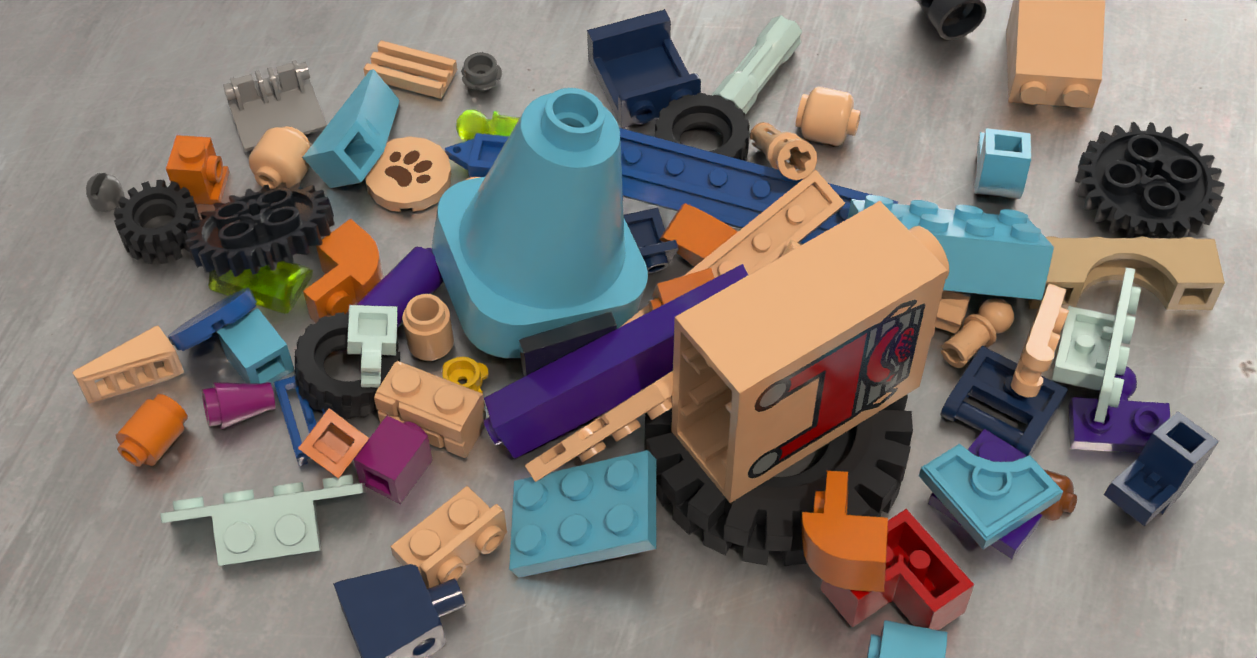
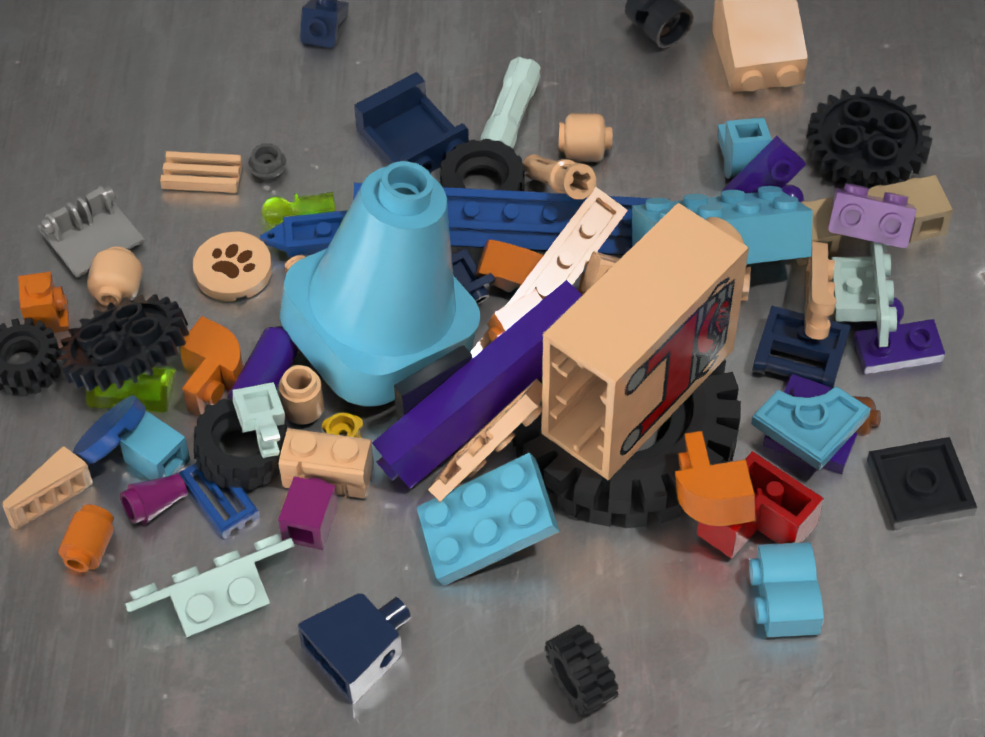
camera: 15 degrees left, 0 degrees up
orange brick [298,408,369,479] -> none
medium azure slope [302,69,400,188] -> none
light nougat bracket [390,486,507,589] -> none
light nougat pin [941,298,1014,368] -> none
dark blue brick [1104,411,1219,526] -> none
none -> dark purple plate [721,136,807,202]
none -> medium lavender bracket [828,183,917,248]
none -> black tile [867,437,978,530]

